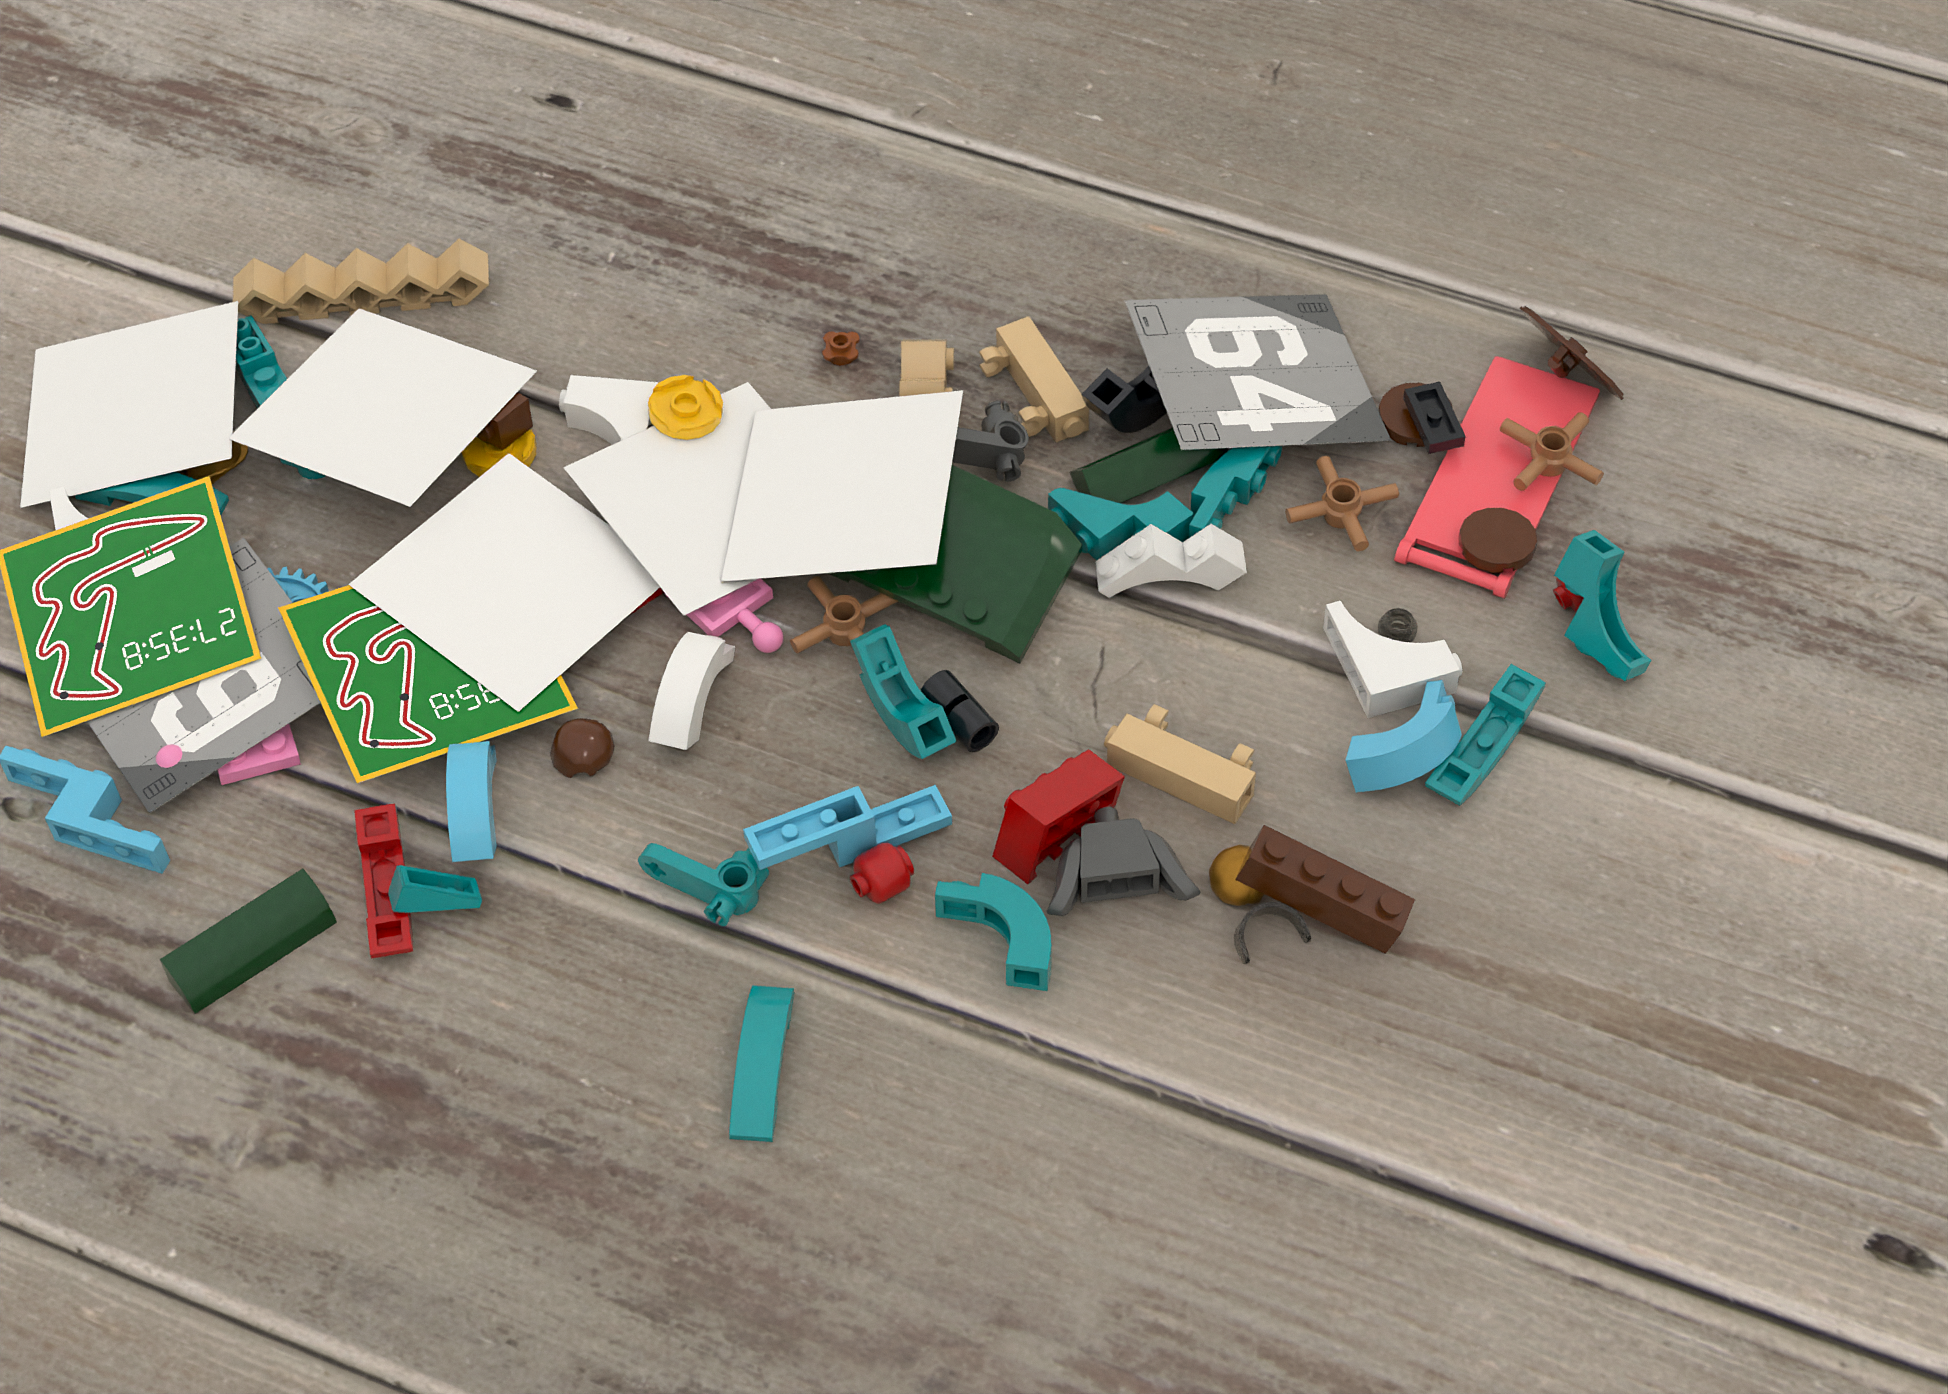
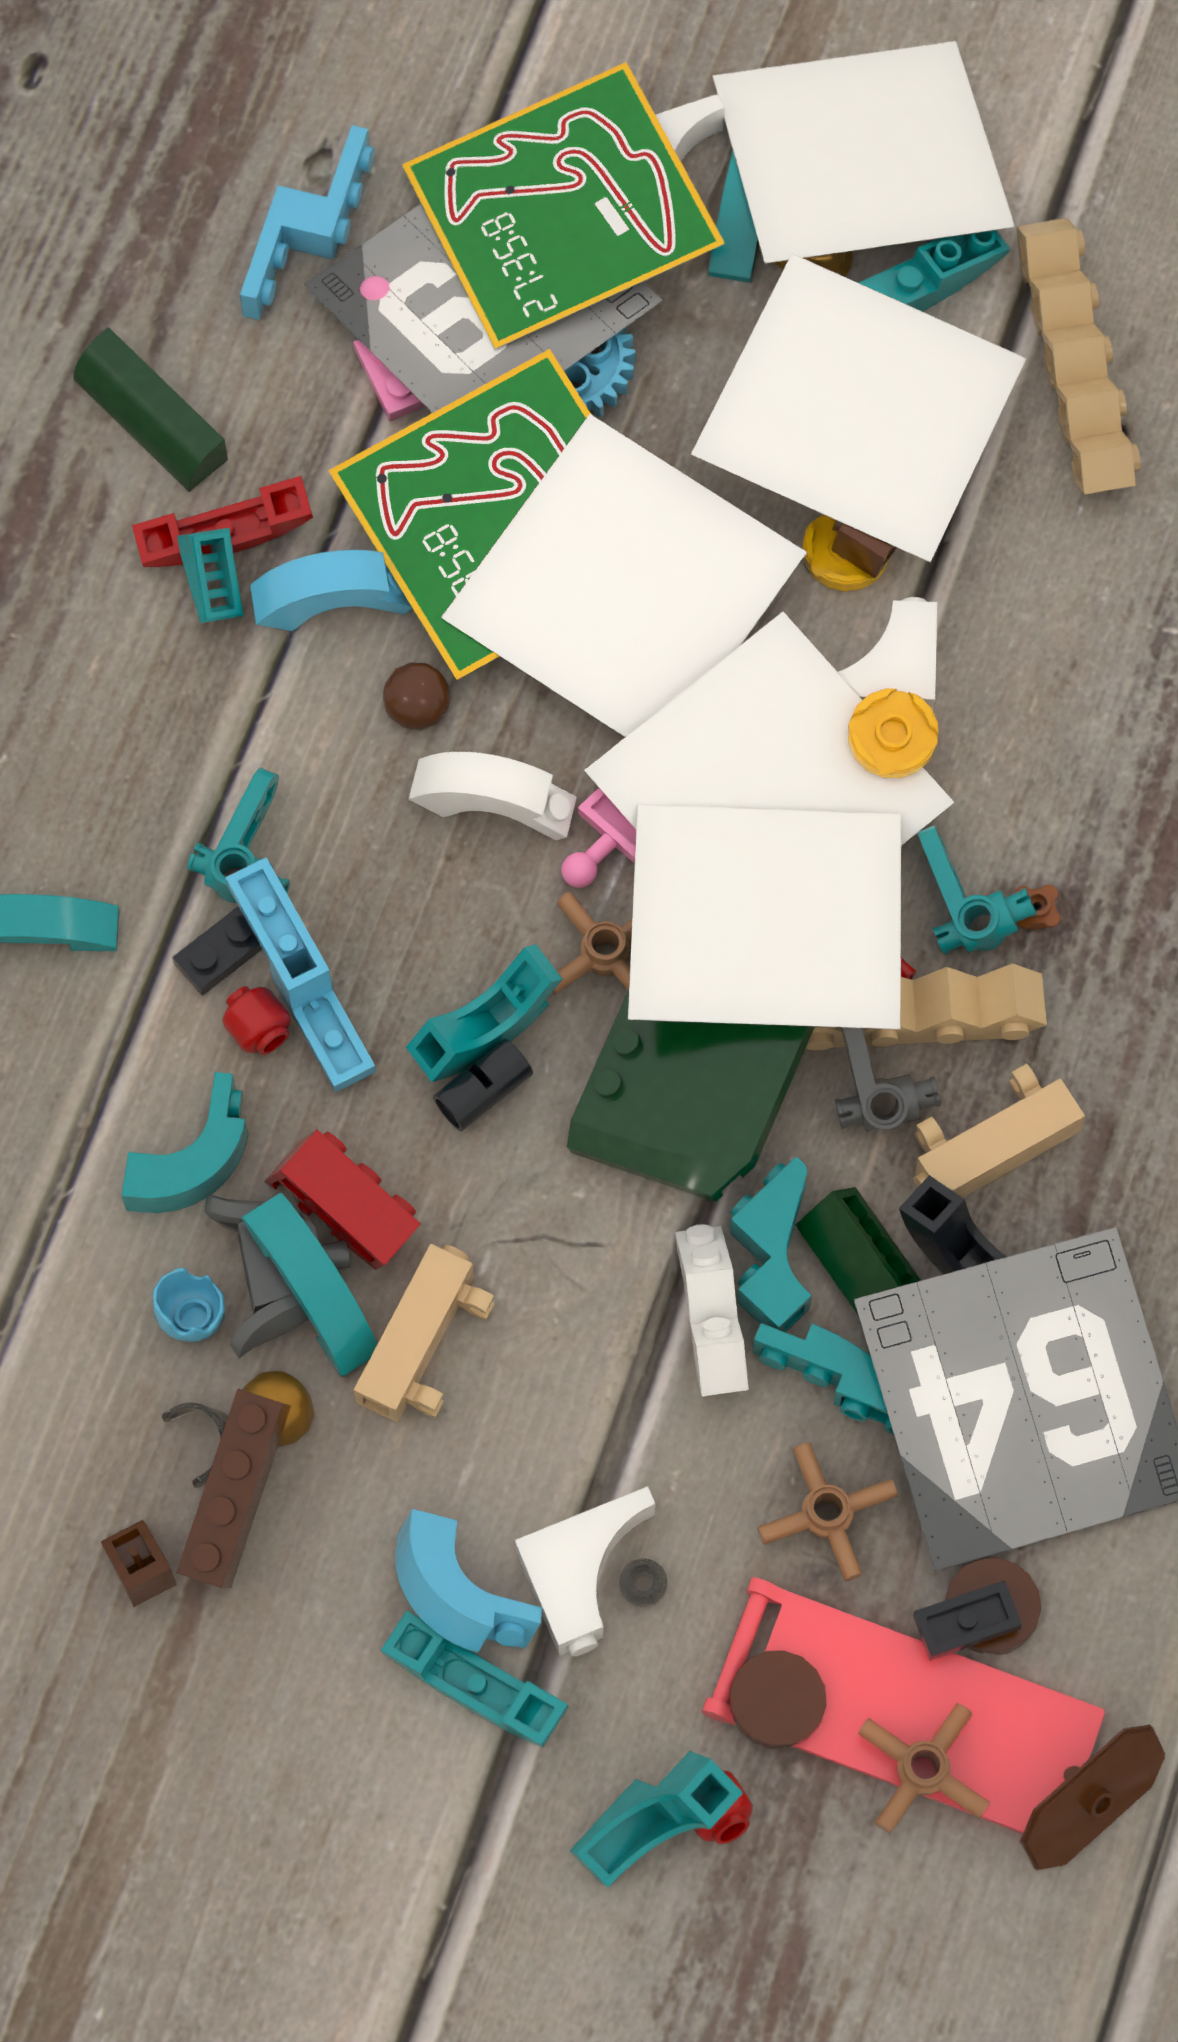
camera: 85 degrees right, 15 degrees up
none -> reddish brown slope [100,1520,177,1607]
none -> medium azure hair [153,1268,225,1342]
none -> black plate [172,906,262,996]
none -> teal slope [241,1192,378,1377]
none -> teal piece [918,825,1037,955]

